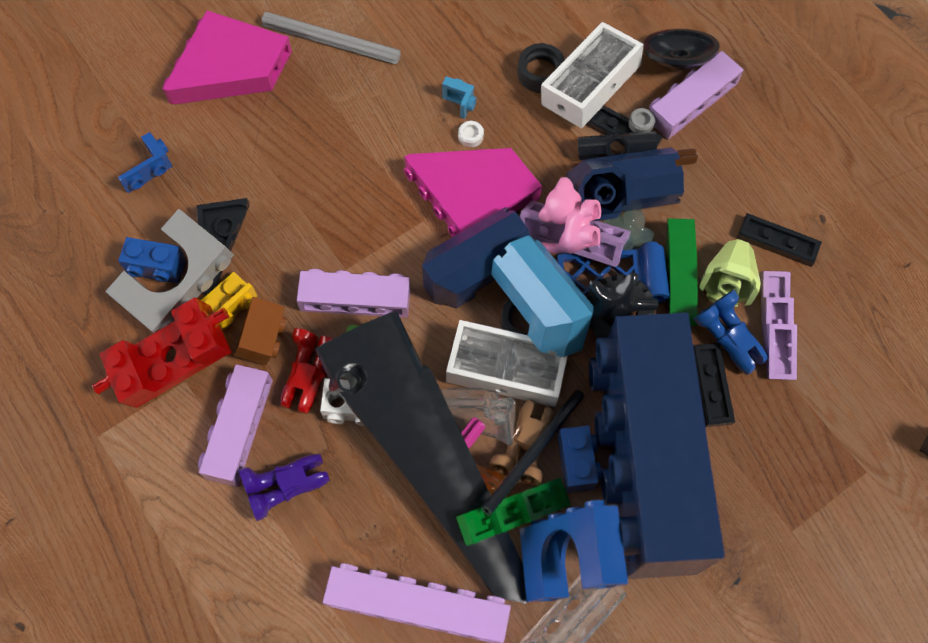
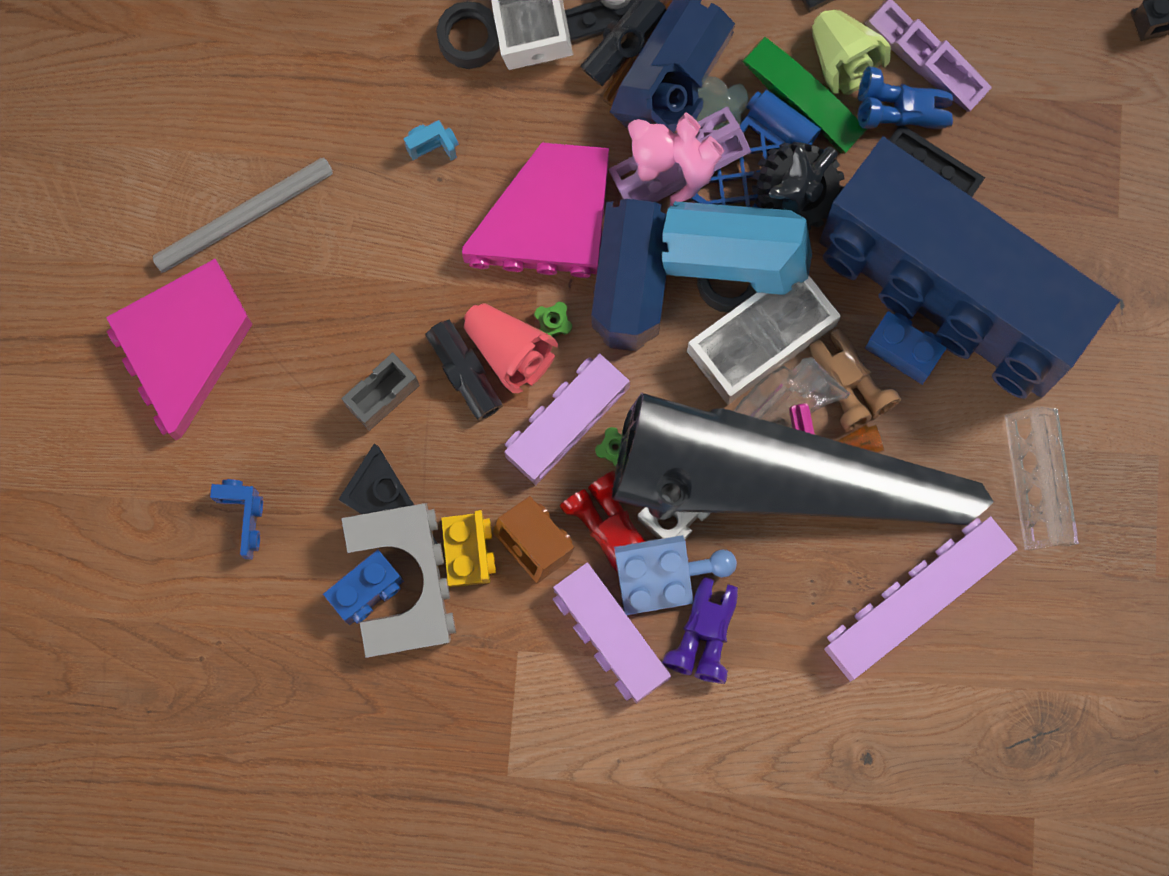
camera: 45 degrees left, 10 degrees up
red brick [92,297,232,408] -> none
green slope [456,477,571,546] -> none
white tile [458,121,484,147] -> none
black piece [482,390,584,516] -> none
blue arch [519,500,628,602] -> none
none -> dark grey brick [341,352,420,431]
none -> black piece [425,319,503,422]
none -> coral cone [464,303,558,393]
none -> bright green plate [535,302,572,336]
none -> medium blue plate [614,535,737,615]

